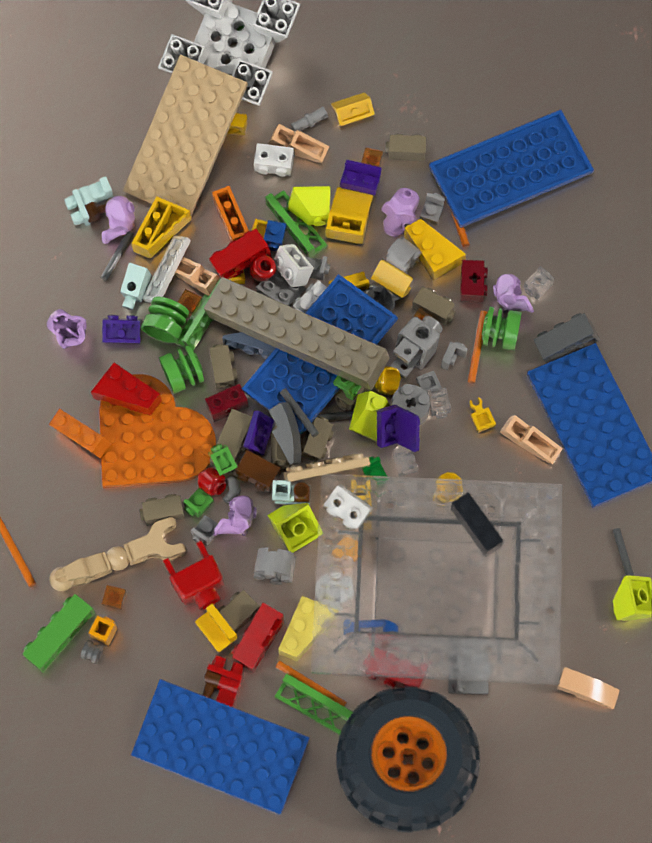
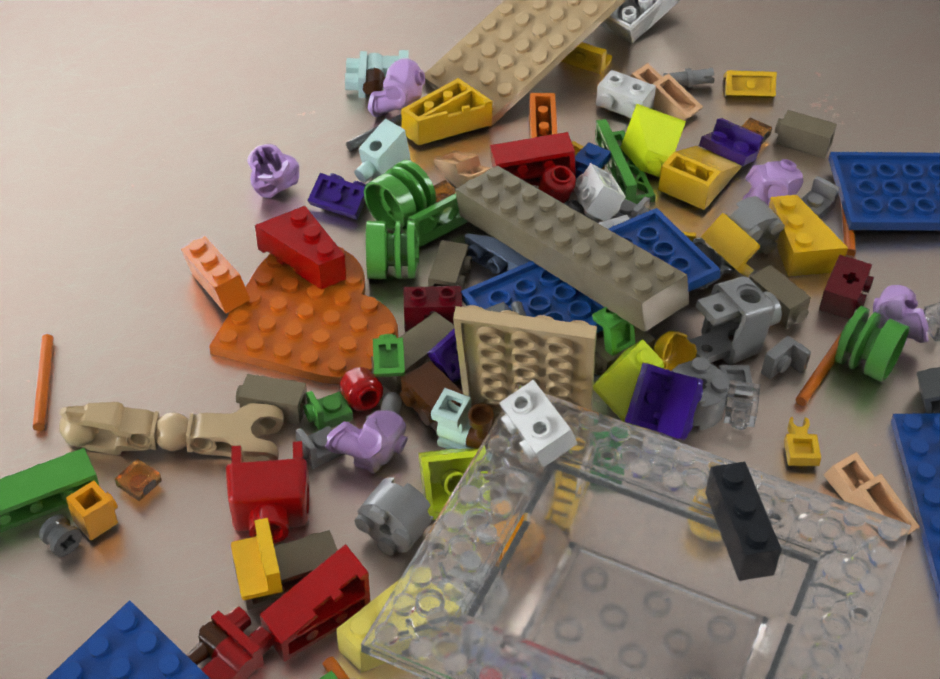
camera: 20 degrees right, 25 degrees down
white tile [142,235,191,303] -> none

